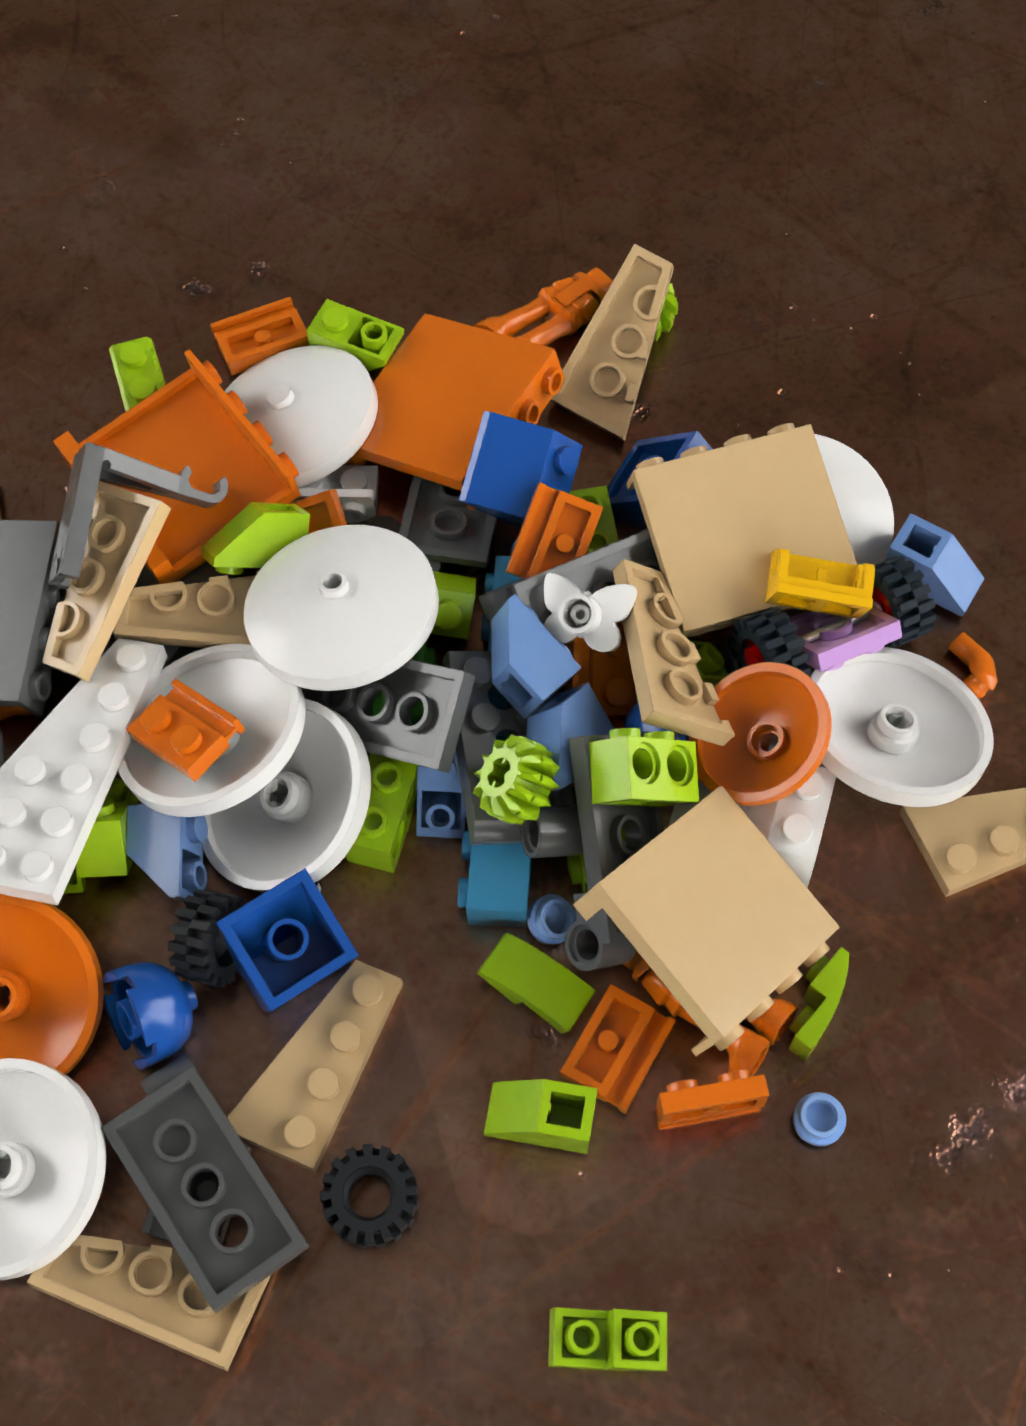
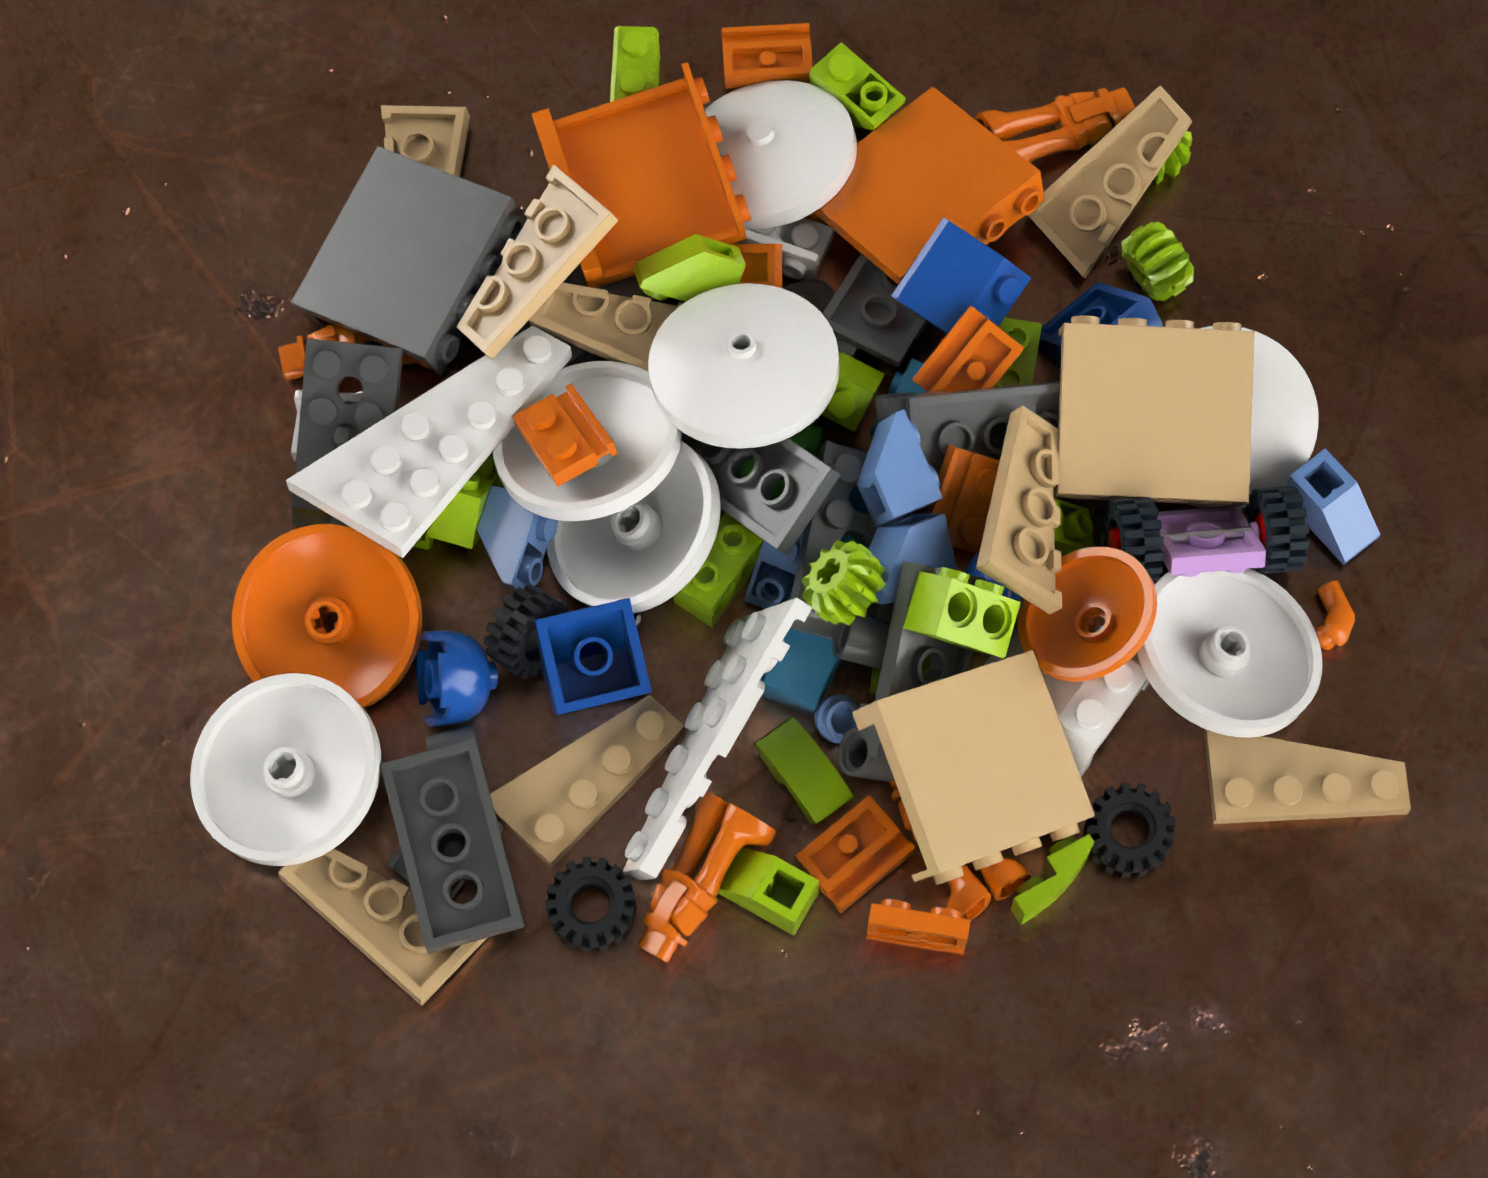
camera: 20 degrees right, 5 degrees up
dark grey hinge [48,442,228,589] -> none
white animal [544,573,637,652] -> none
lime slope [548,1307,667,1372] -> none
yellow hinge [765,548,875,619] -> none
light blue plate [793,1092,846,1146] -> none
none -> white wing [623,598,813,881]
none -> orange piece [637,791,777,963]
none -> black tyre [1083,782,1176,878]
none -> lime gear [1122,221,1194,301]

